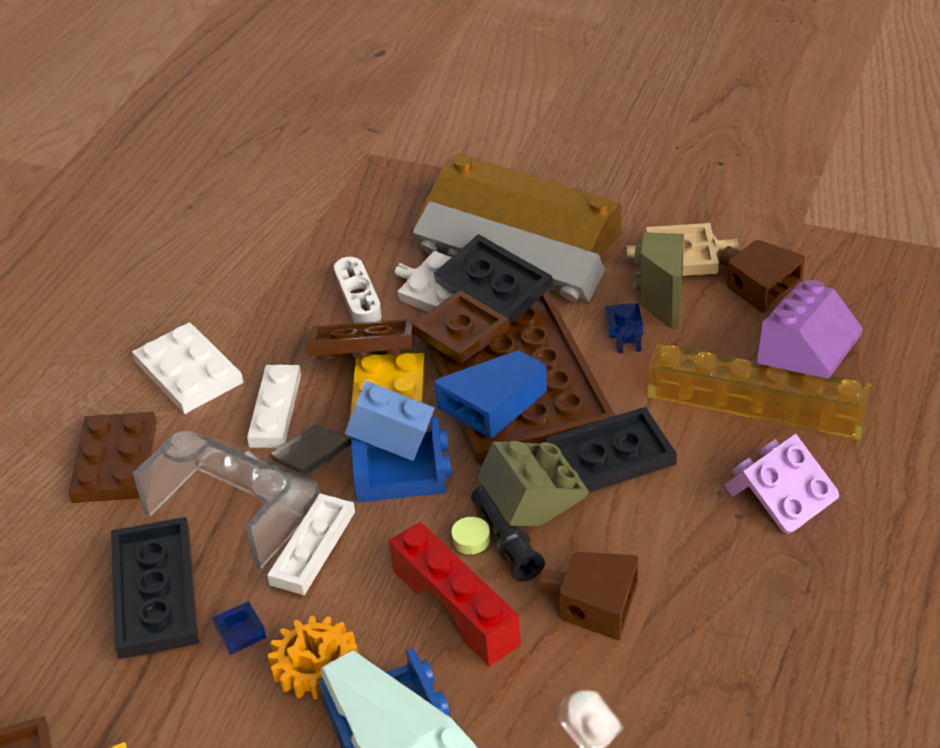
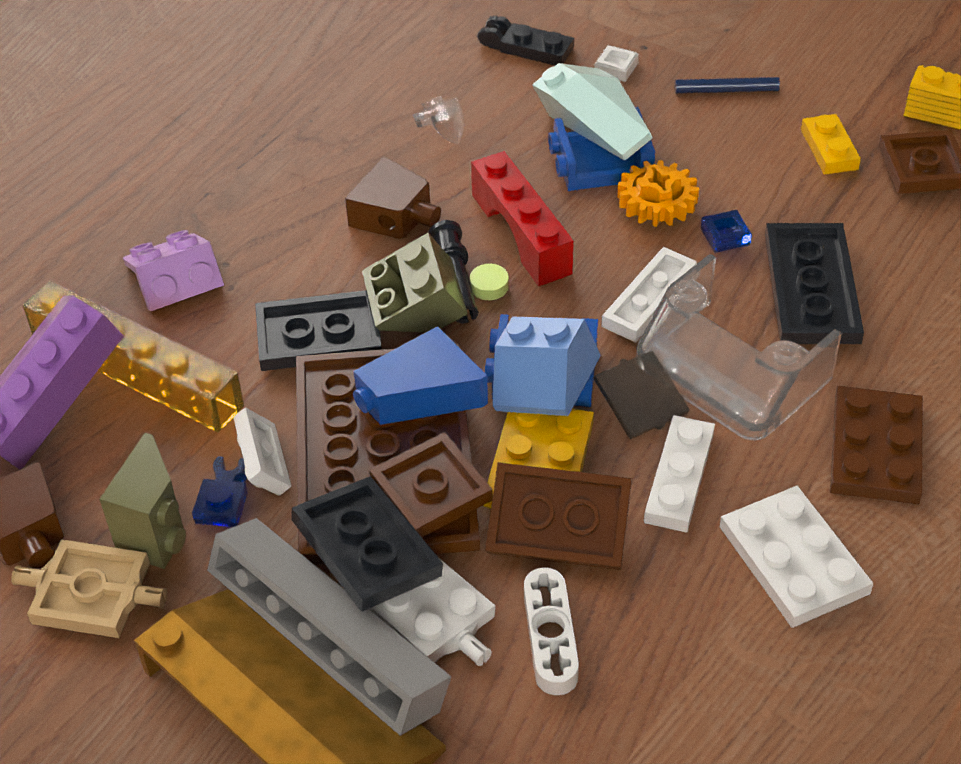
camera: 170 degrees left, 5 degrees up
none -> white plate [233,407,291,496]

